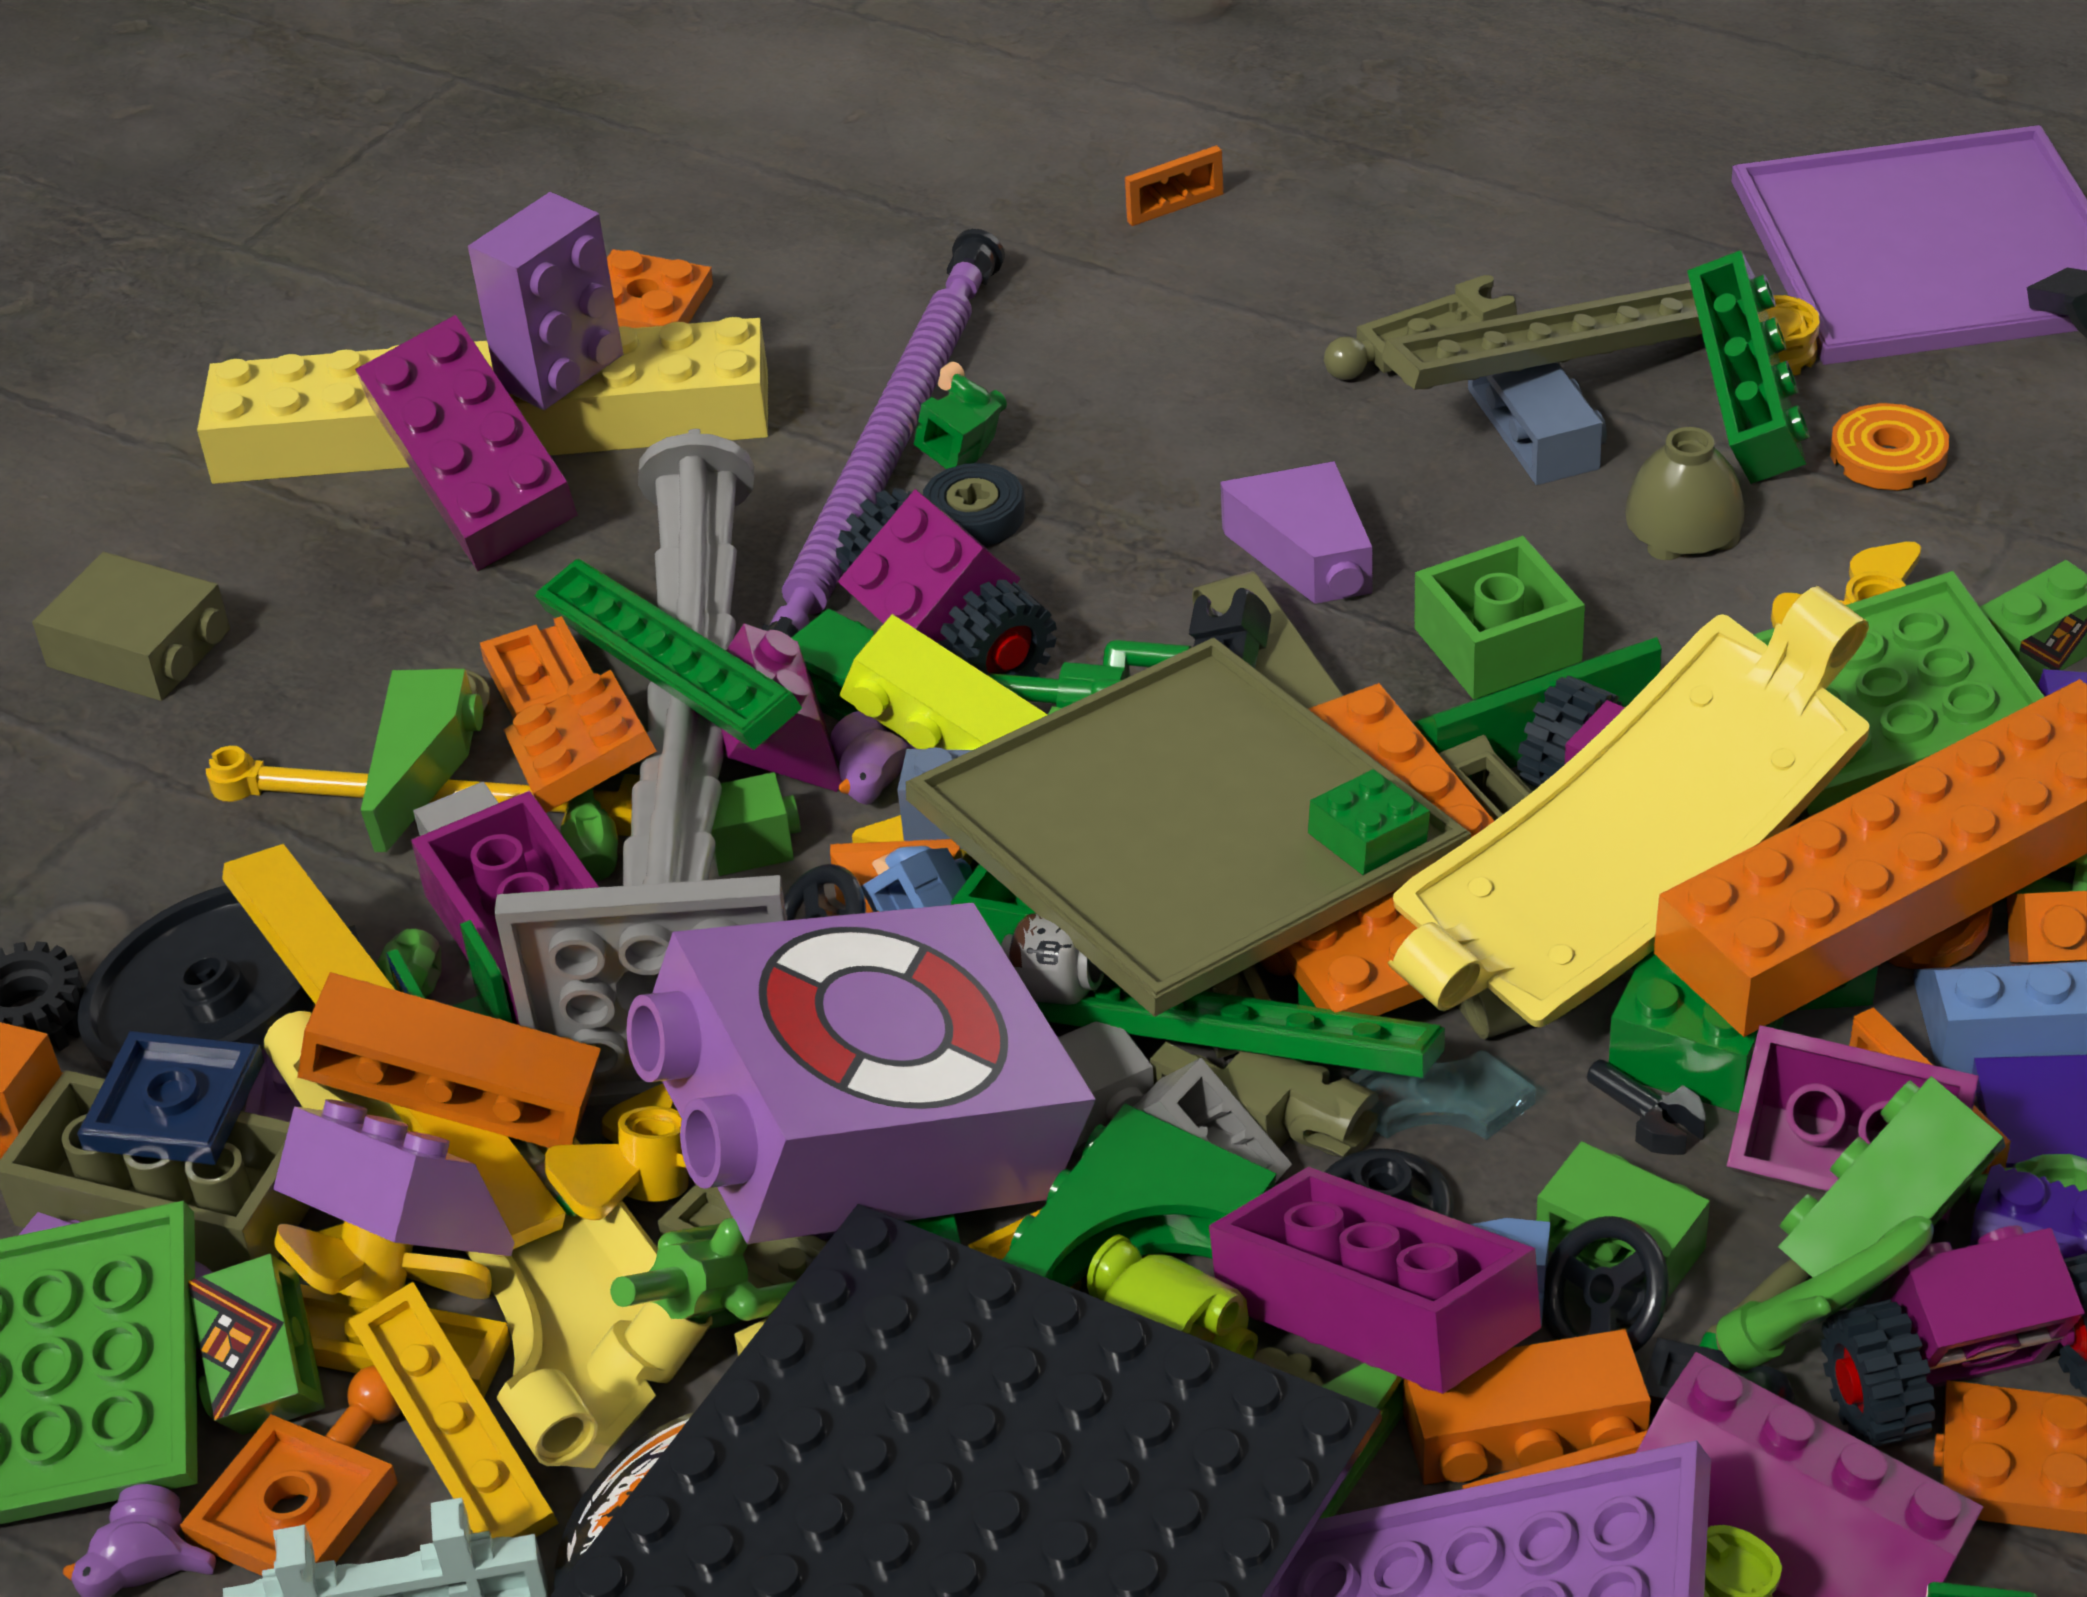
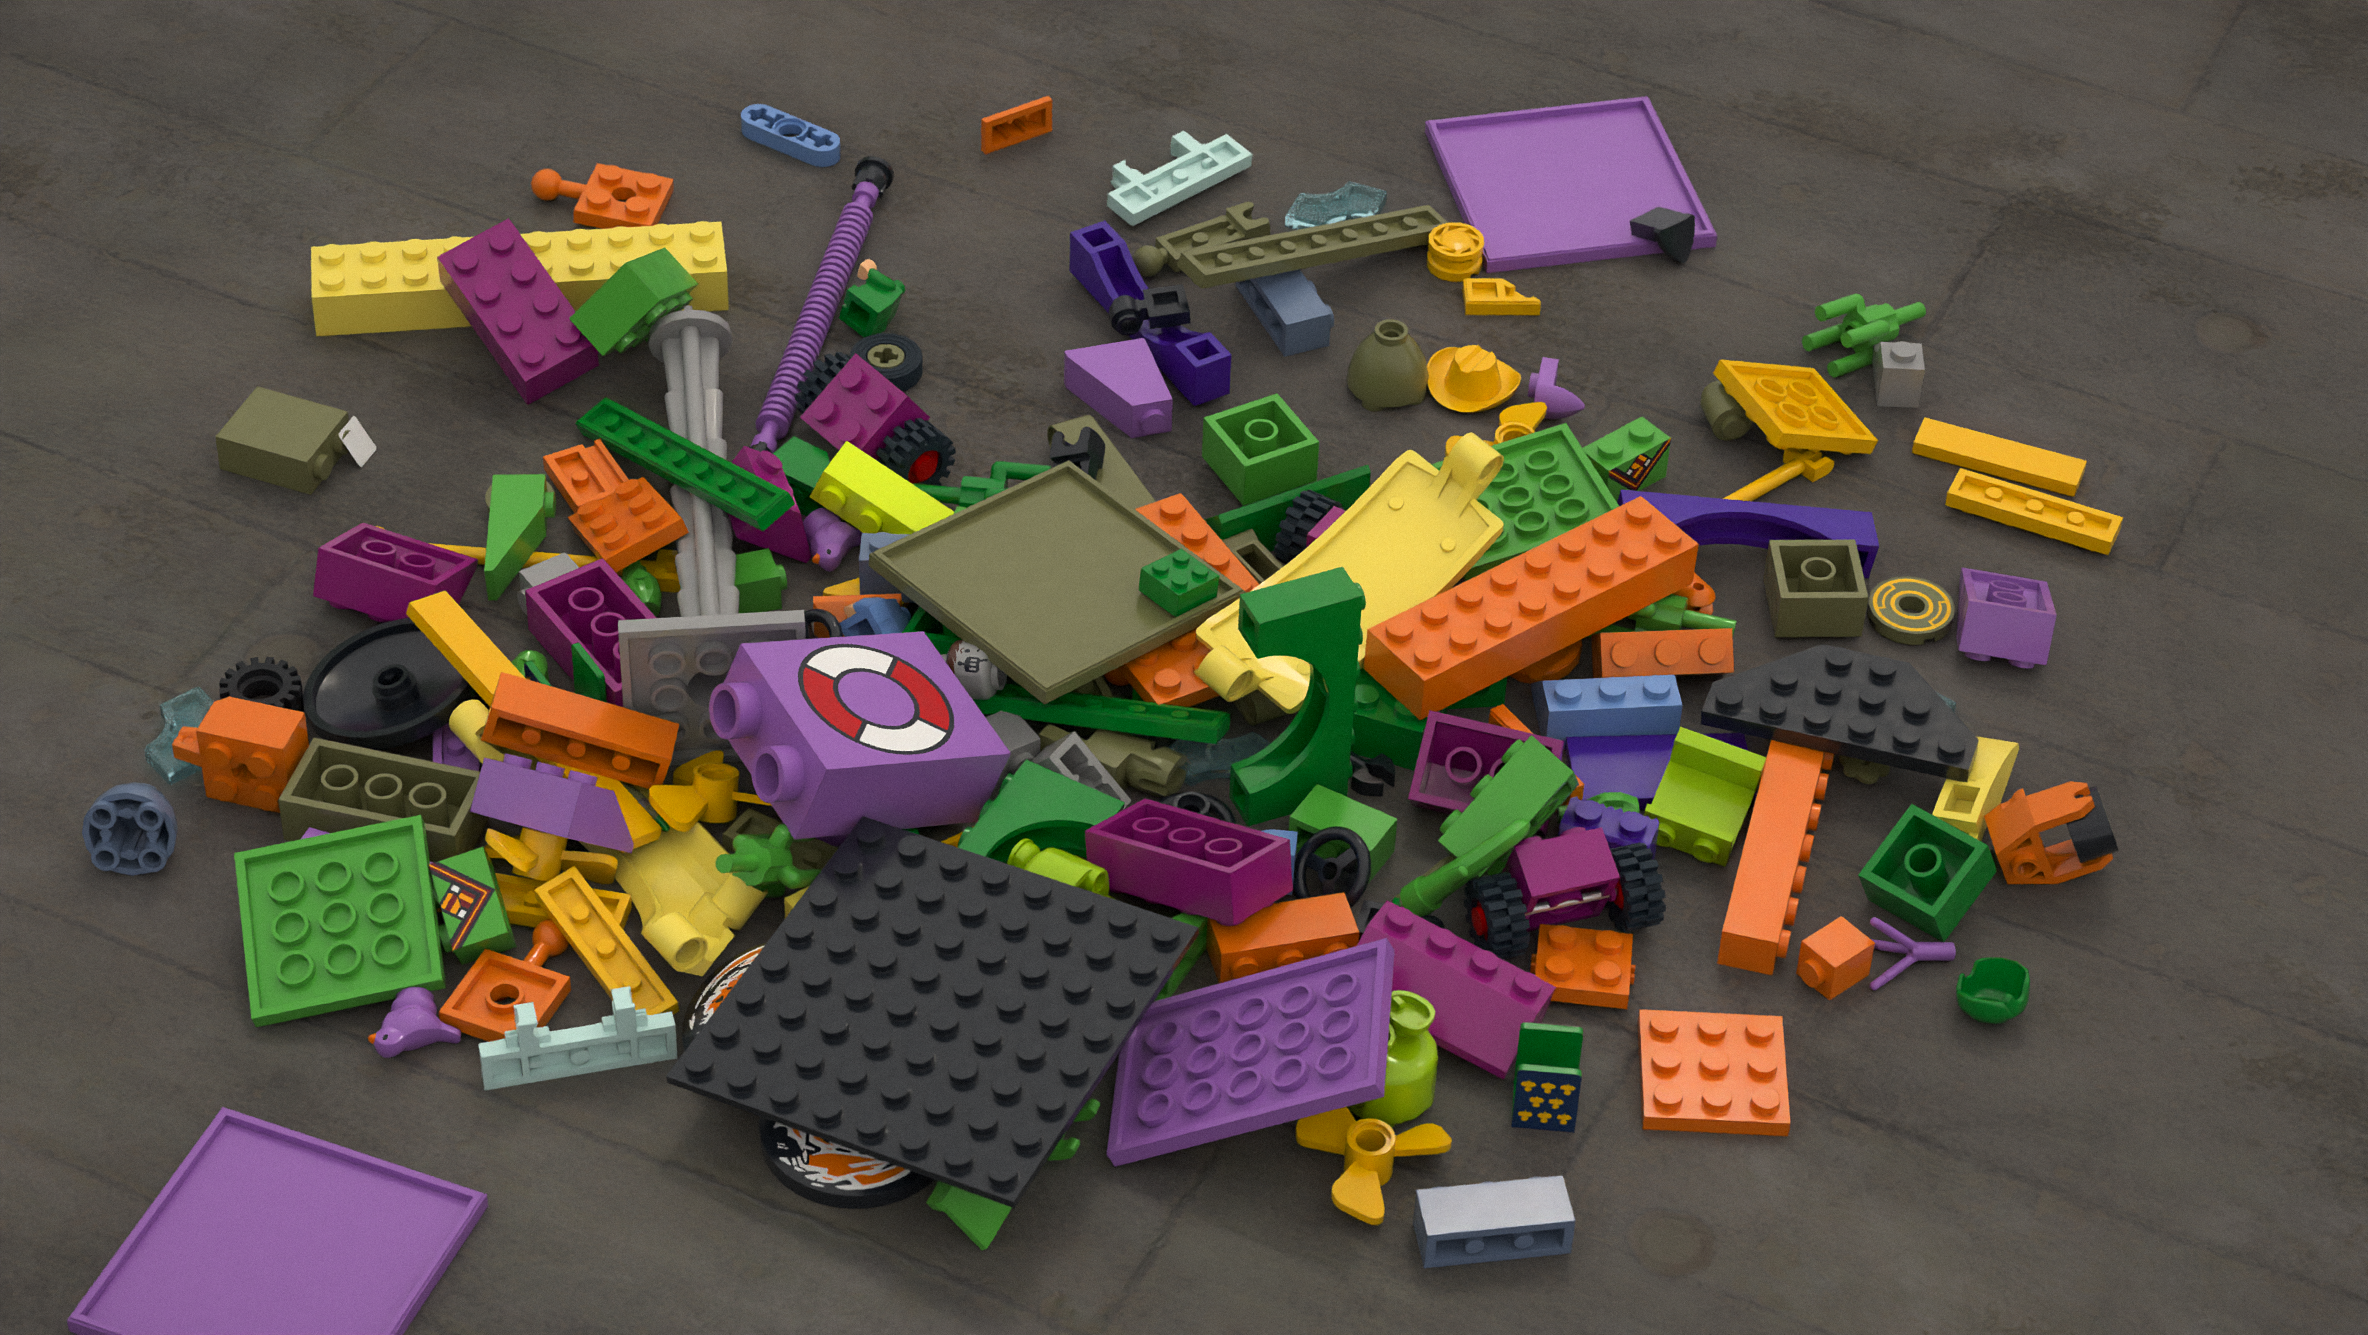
camera: 10 degrees left, 0 degrees up
dark blue tile [77,1031,265,1165] -> none
medium lavender brick [468,192,624,410] -> none
green brick [1687,250,1810,484] -> none
orange tile [1830,403,1949,491] -> none
none -> magenta slope [313,522,478,622]
none -> white sticker [339,416,376,467]
none -> bright green brick [569,248,698,356]
none -> medium blue beam [741,104,841,167]
none -> dark purple arch [1069,221,1232,406]
none -> light aqua hinge [1107,131,1252,226]
none -> black plate [1109,284,1191,336]
none -> green arch [1229,566,1366,827]
none -> clear light blue tile [1285,181,1387,230]
none -> yellow hat [1427,345,1521,413]
none -> yellow tile [1462,278,1541,315]
none -> medium lavender plate [1528,357,1585,419]

